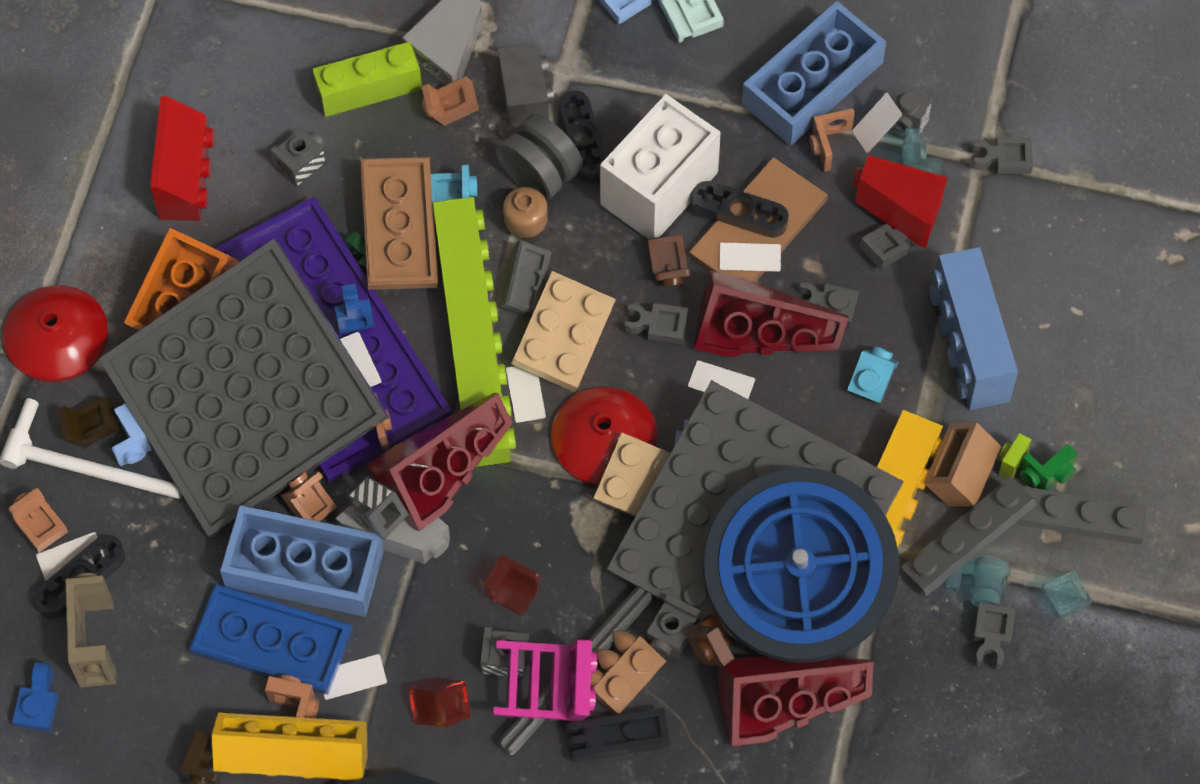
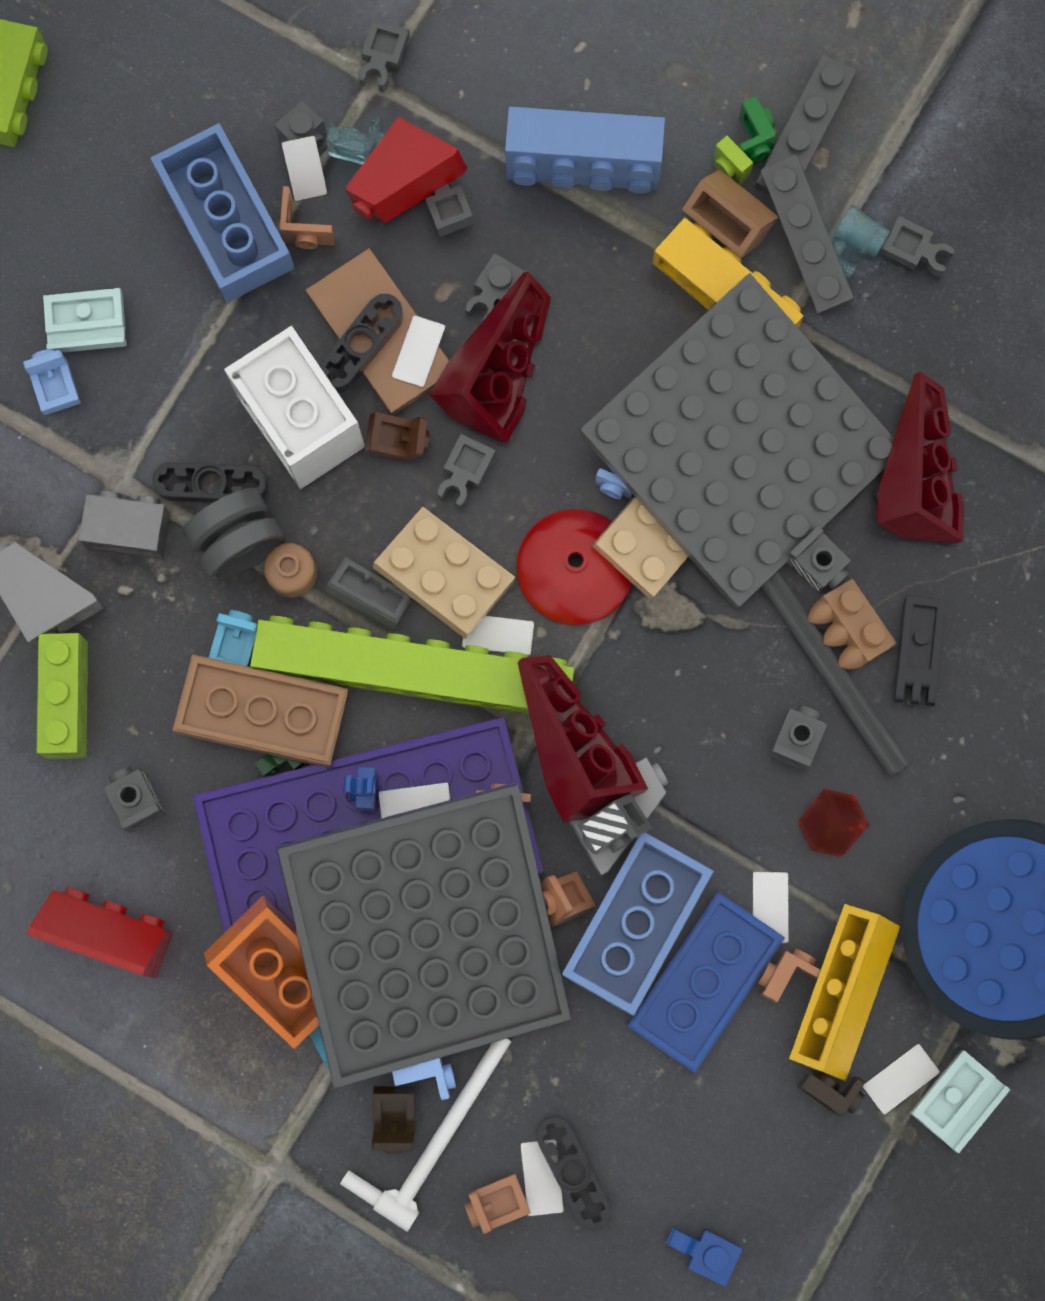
camera: 70 degrees left, 15 degrees up
red dish [3,285,109,382] -> none
dark tan panel [66,573,117,688] -> none
nougat bracket [422,76,479,126] -> none
clear red panel [484,554,541,616] -> none
dark pink plate [492,640,597,722] -> none
reddish brown bracket [684,615,734,666] -> none
white sticker [688,361,755,399] -> none
blue wheel [703,467,899,663] -> none
medium azure bracket [847,346,899,403] -> none
clear light blue plate [1041,570,1092,620] -> none

